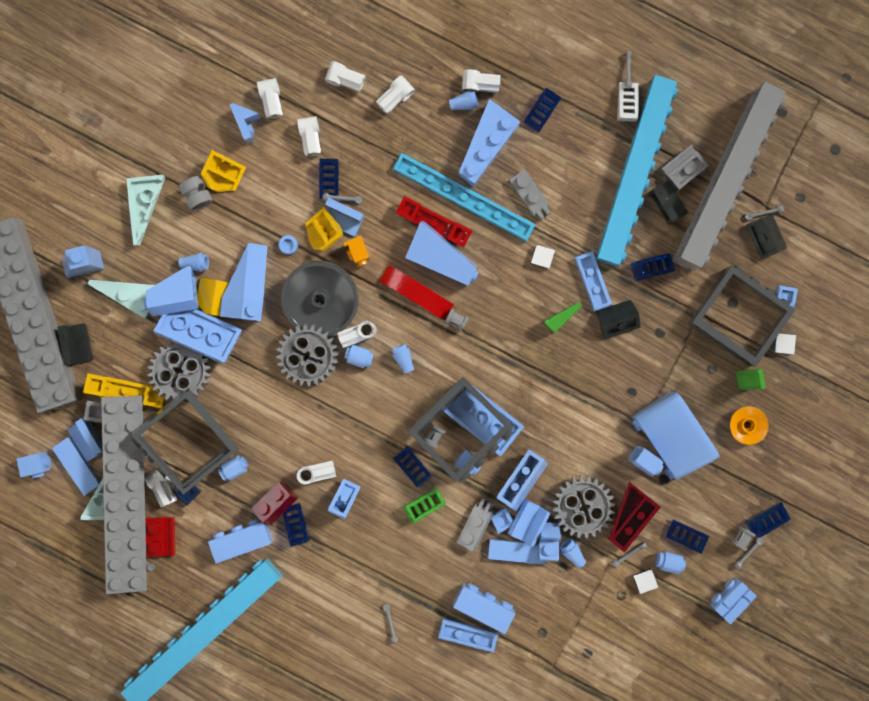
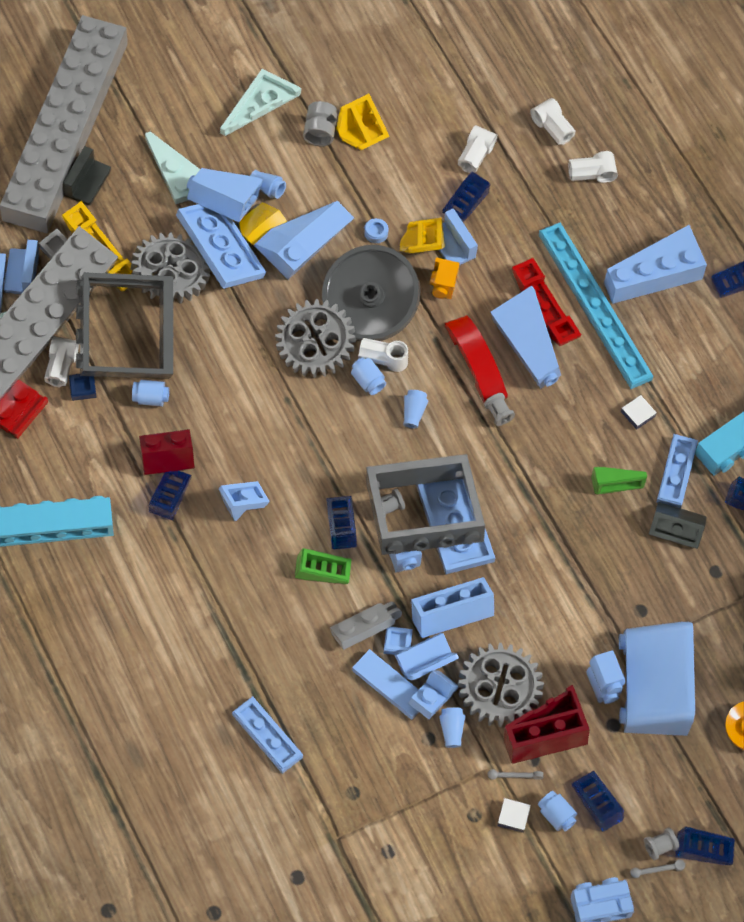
camera: 30 degrees right, 25 degrees down
light blue slope [62,245,104,278] -> none
light blue brick [208,518,274,564] -> none
light blue slope [230,103,261,144] -> none
white piece [257,78,283,119] -> none
white piece [297,460,336,484] -> none
light grey hinge [322,193,362,204] -> none
light grey hinge [383,603,398,643] -> none
light blue cone [449,90,478,111] -> none
light blue brick [453,583,516,634] -> none
white piece [462,70,500,93] -> none
light grey hinge [509,169,551,220] -> none

